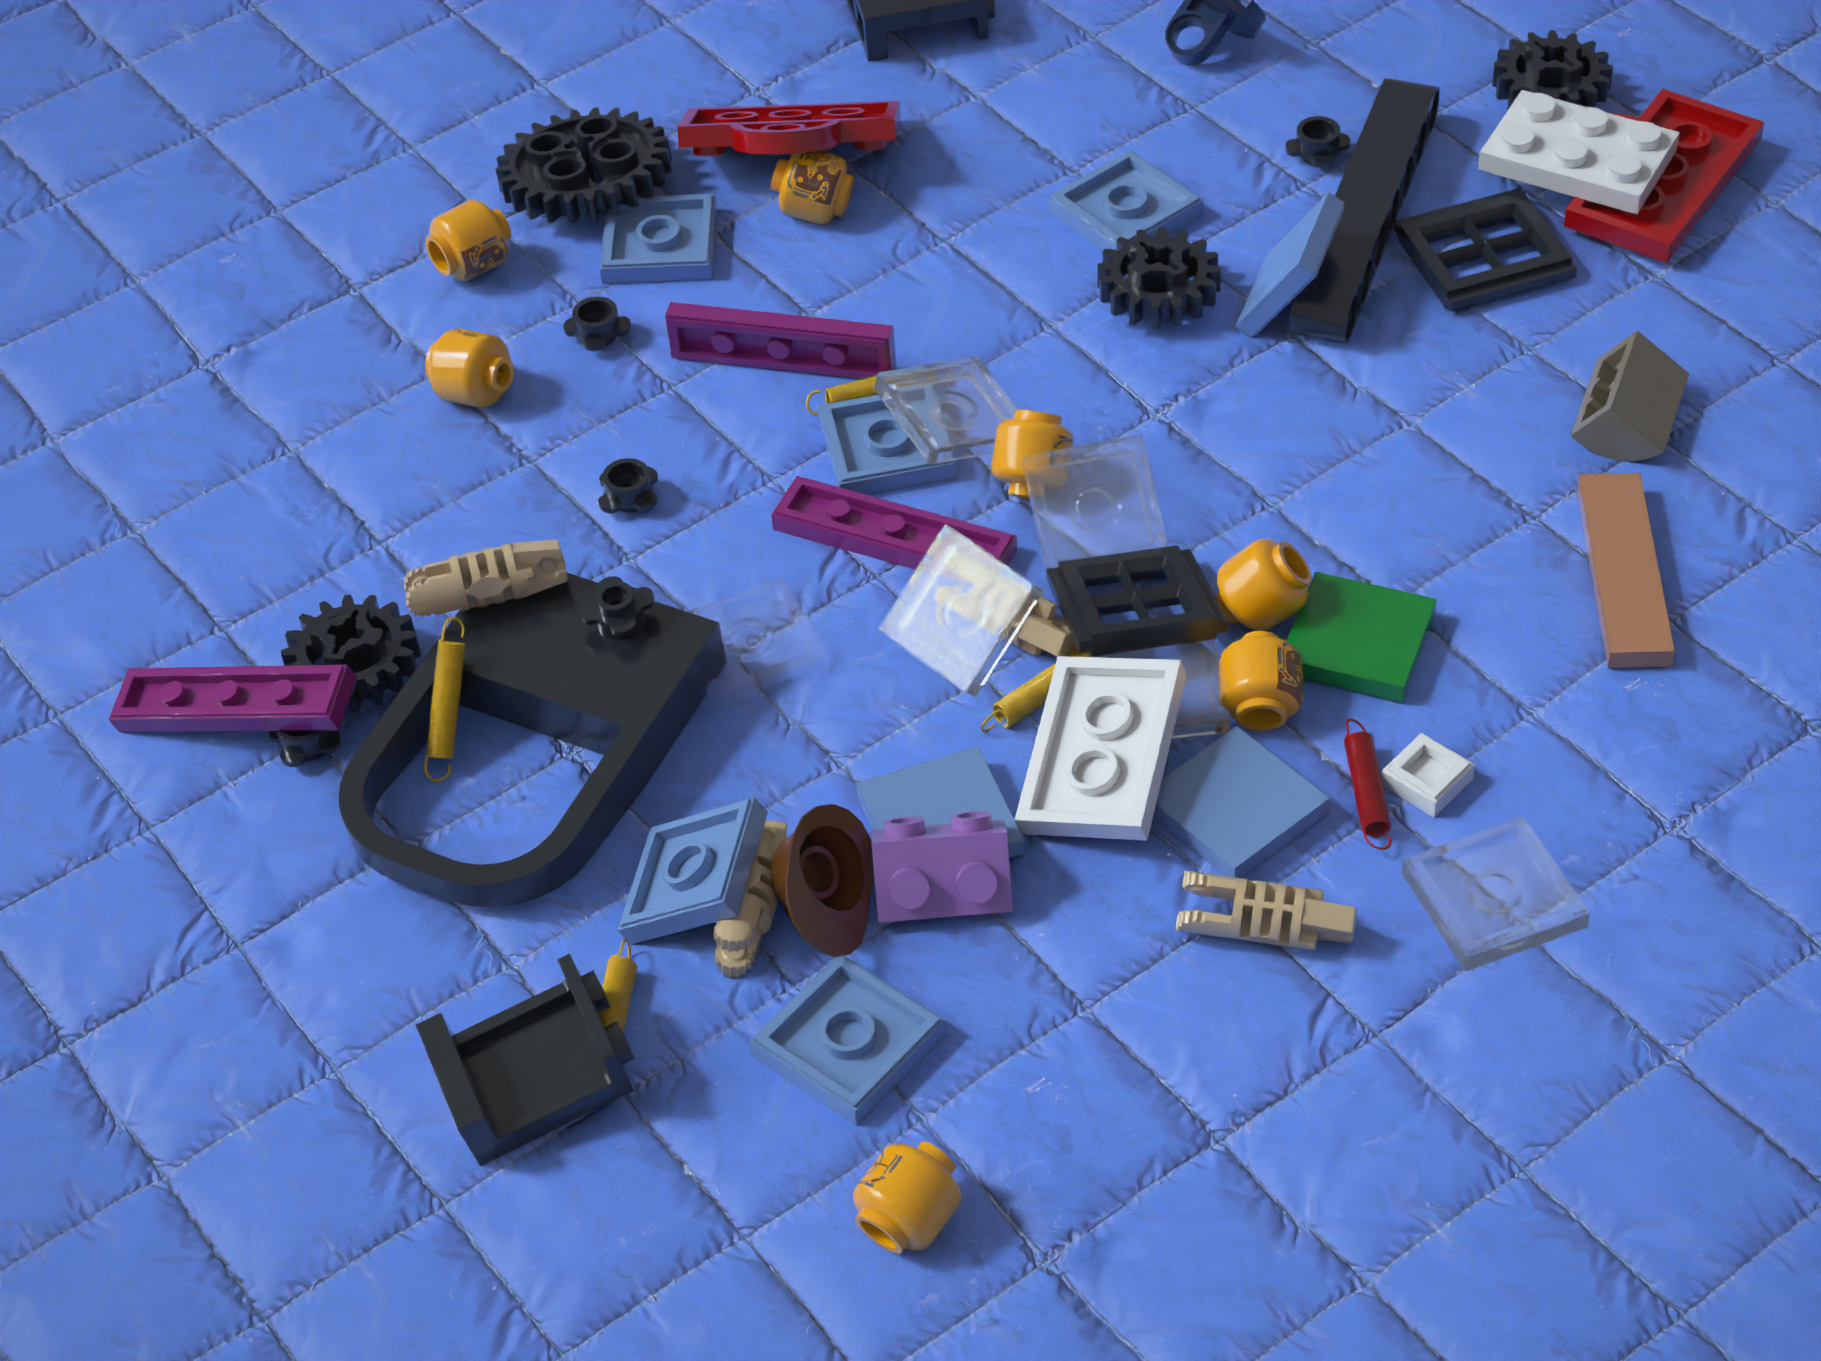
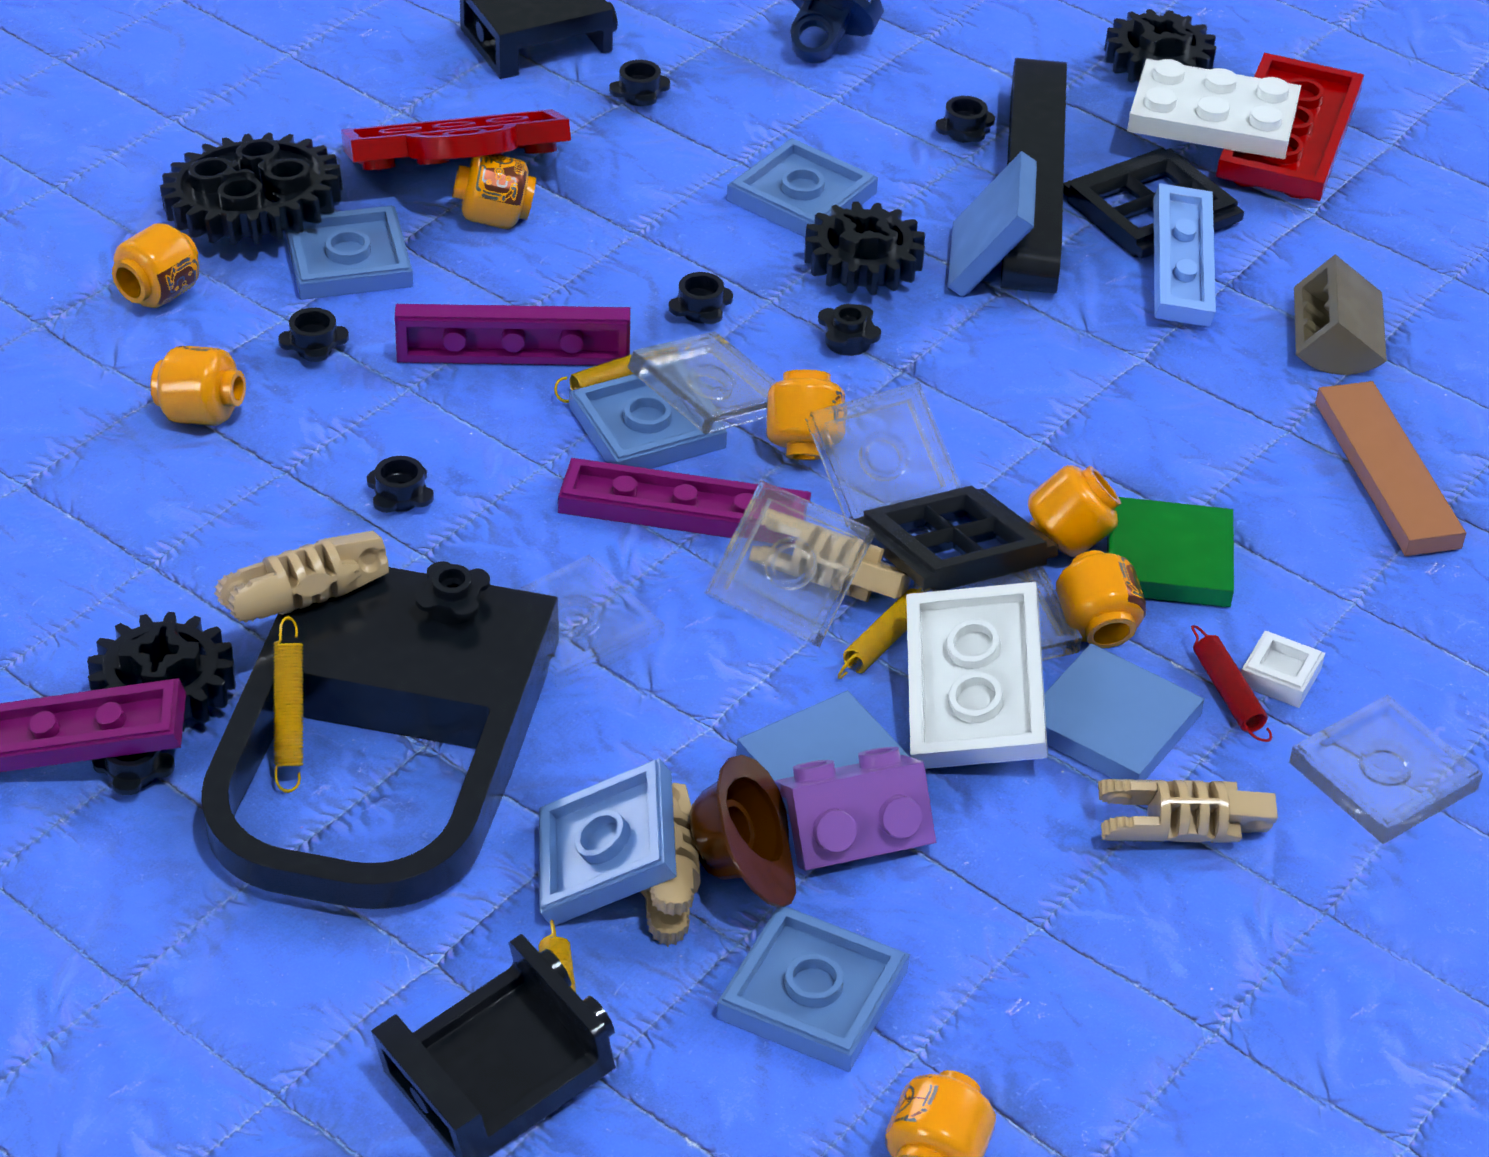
camera: 20 degrees left, 5 degrees down
none -> black plate [609,60,670,106]
none -> black plate [669,272,733,324]
none -> black plate [818,304,881,356]
none -> light blue plate [1153,183,1216,327]

